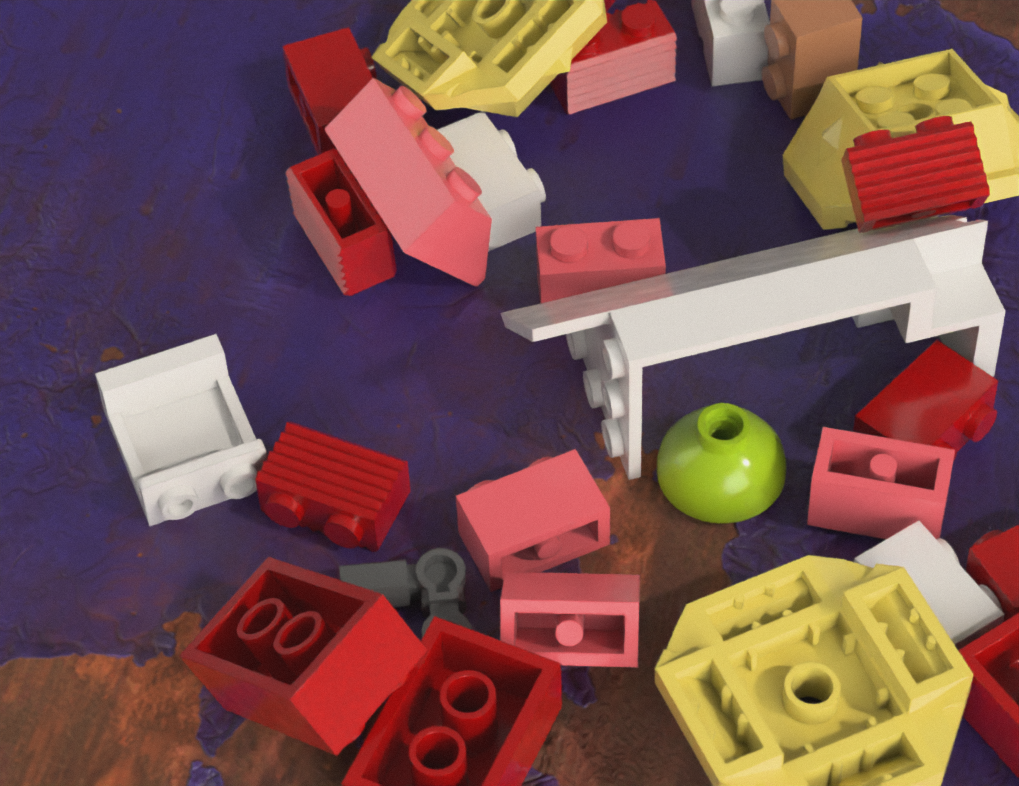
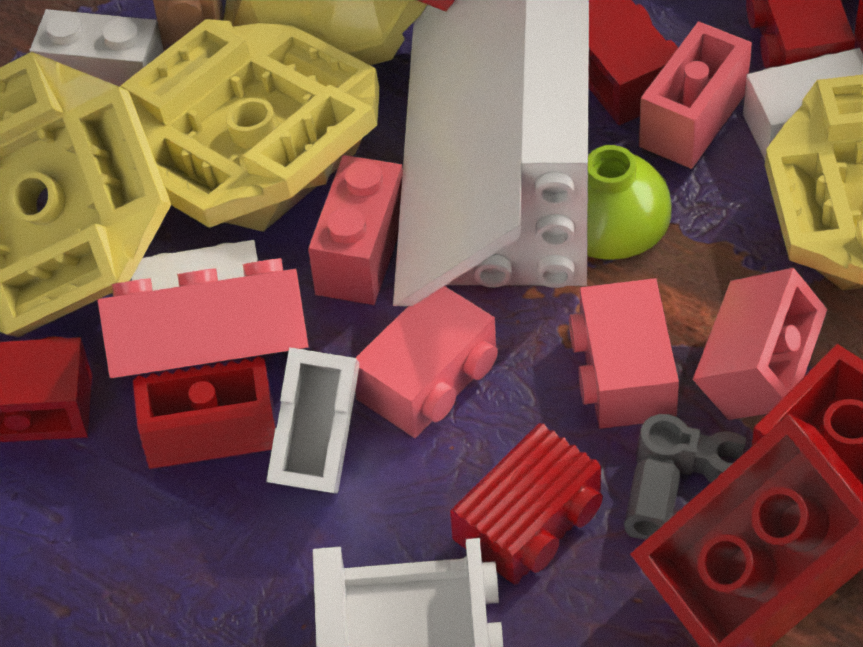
camera: 70 degrees left, 0 degrees up
none -> light yellow piece [120,19,379,232]
none -> white brick [267,347,360,493]
none -> coral brick [355,286,498,438]

